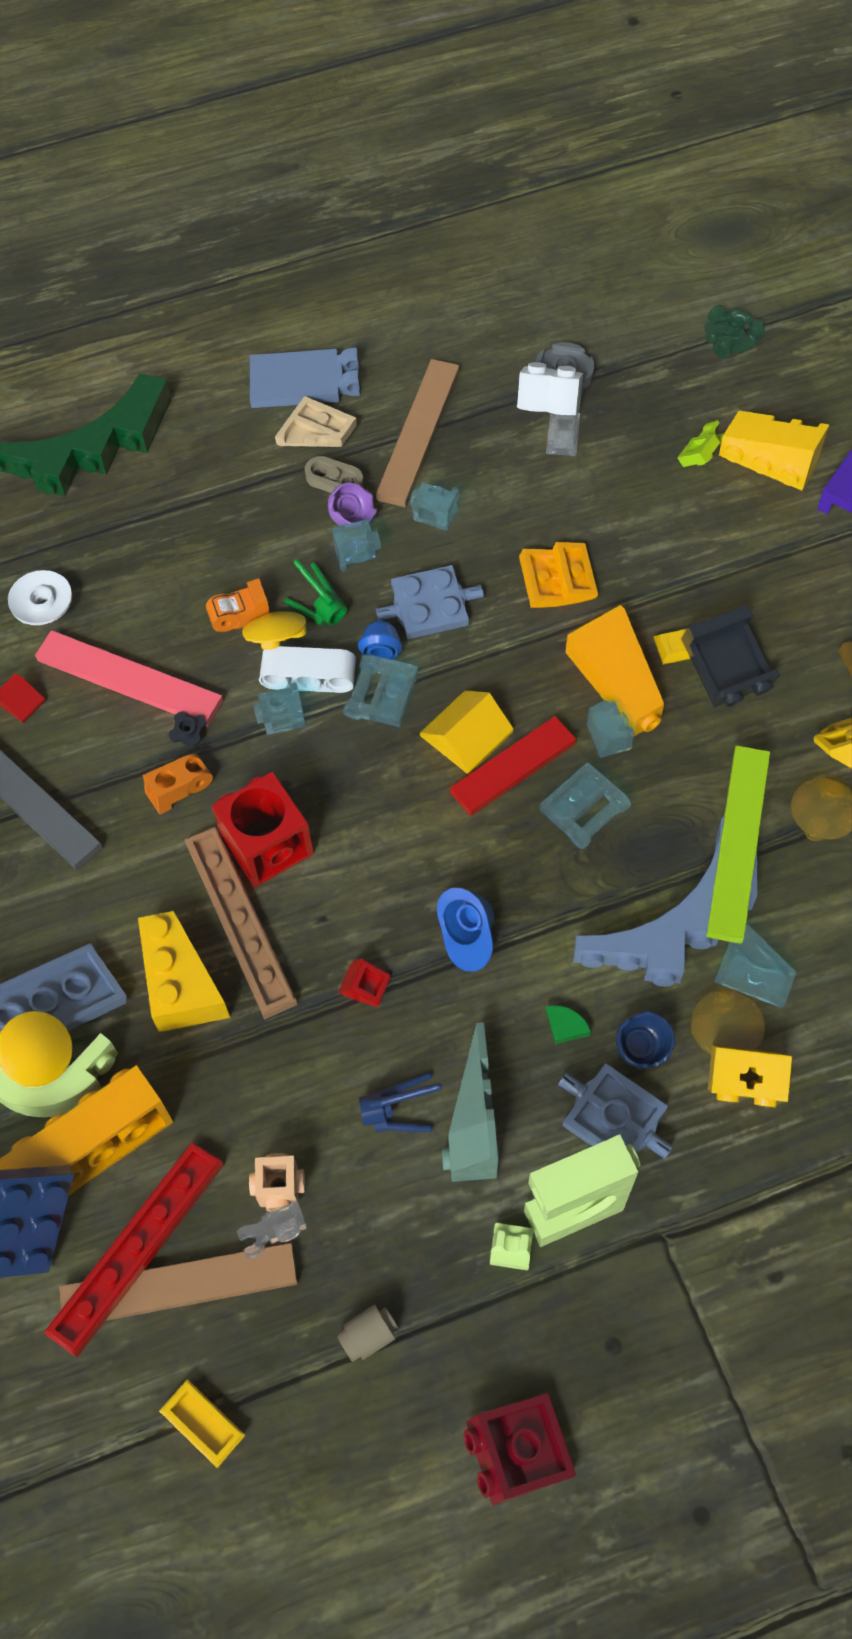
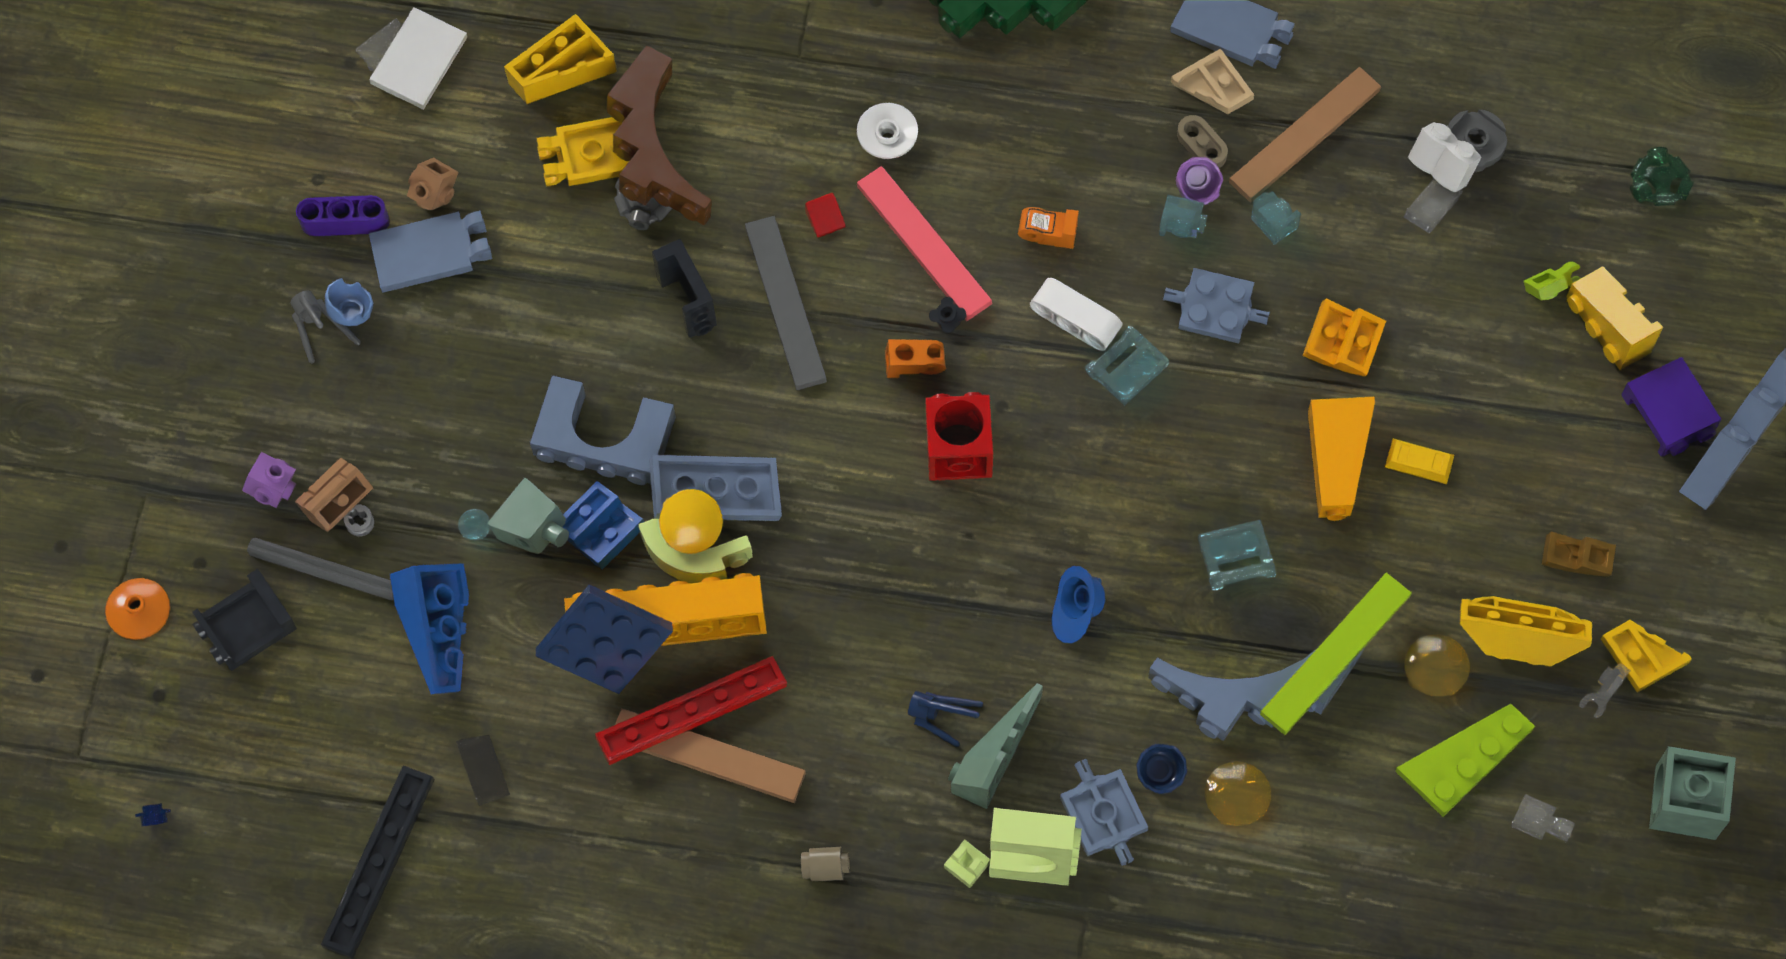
camera: 30 degrees right, 5 degrees up
yellow wedge [138,911,230,1032] -> none
yellow tile [159,1379,246,1468] -> none
medium nougat tile [184,826,297,1020] -> none
clear plate [237,1201,307,1259] -> none
yellow dish [242,611,307,650] -> none
light nougat brick [249,1153,305,1212] -> none
clear light blue brick [253,682,306,735] -> none
green plant [284,559,347,626] -> none
red slope [339,958,391,1007] -> none
blue cone [358,620,402,662] -> none
yellow slope [420,691,514,775] -> none
red tile [450,716,576,817] -> none
green tile [545,1006,591,1044] -> none
clear light blue brick [587,701,634,758] -> none
black panel [681,605,780,708] -> none
yellow brick [708,1045,792,1107] -> none
clear light blue wing [714,923,797,1009] -> none

